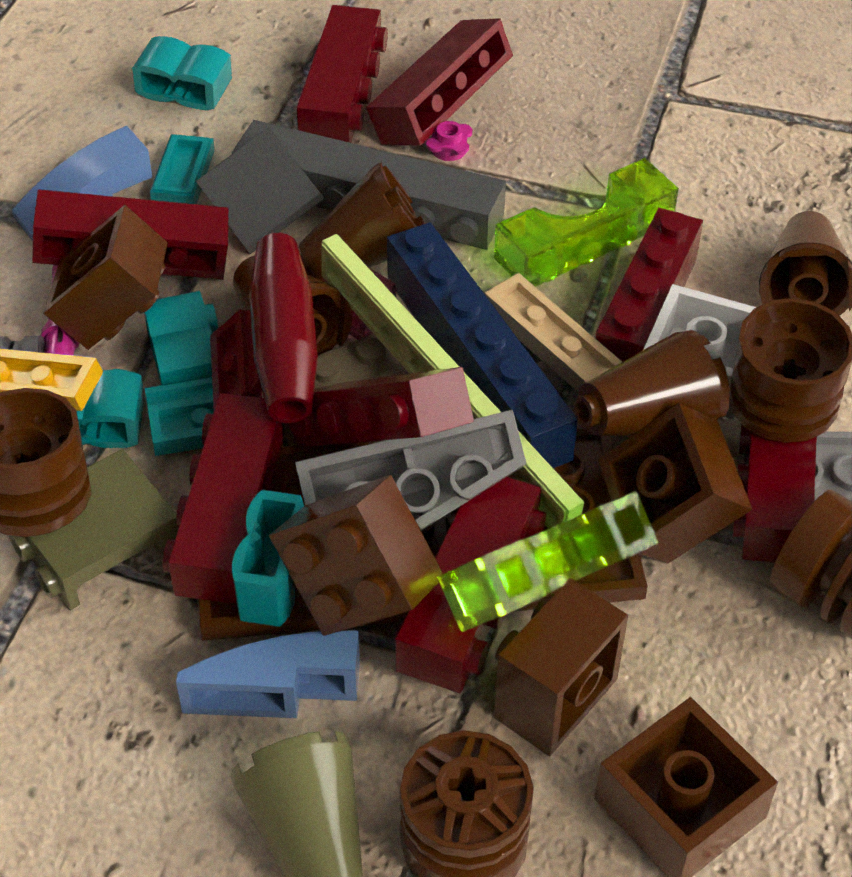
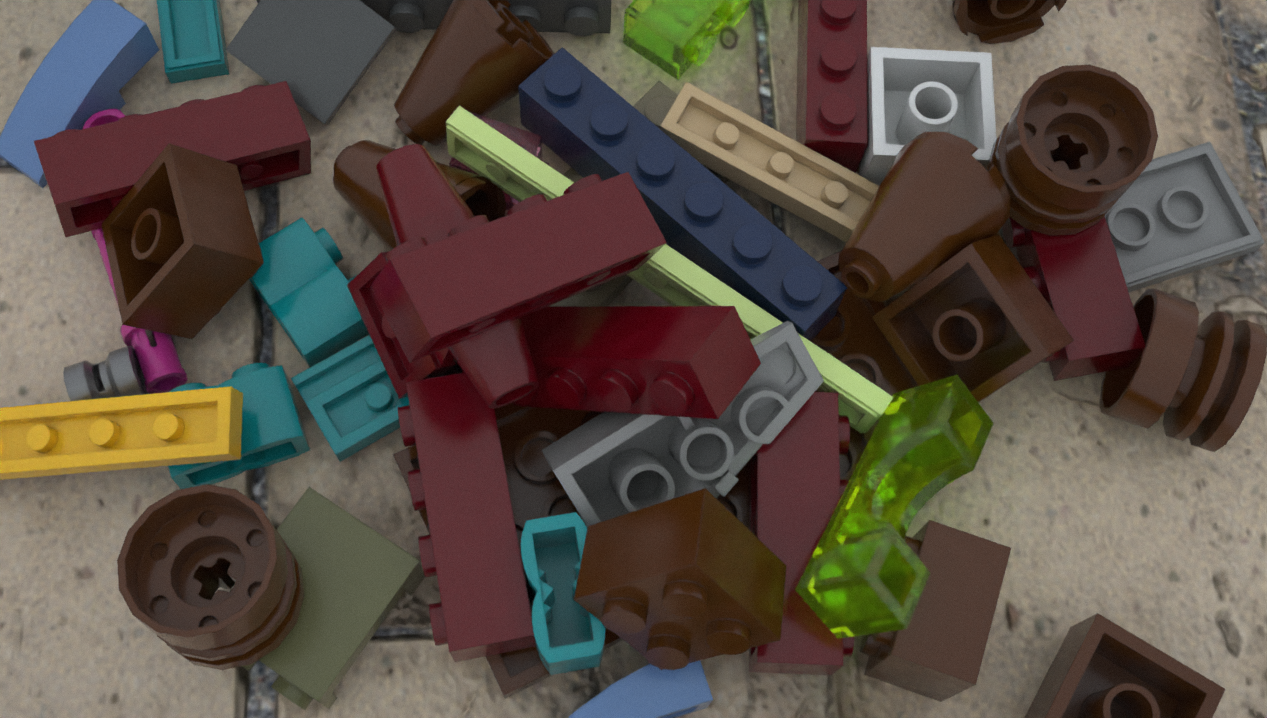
camera: 25 degrees left, 20 degrees up
none -> dark red brick [370,172,667,363]

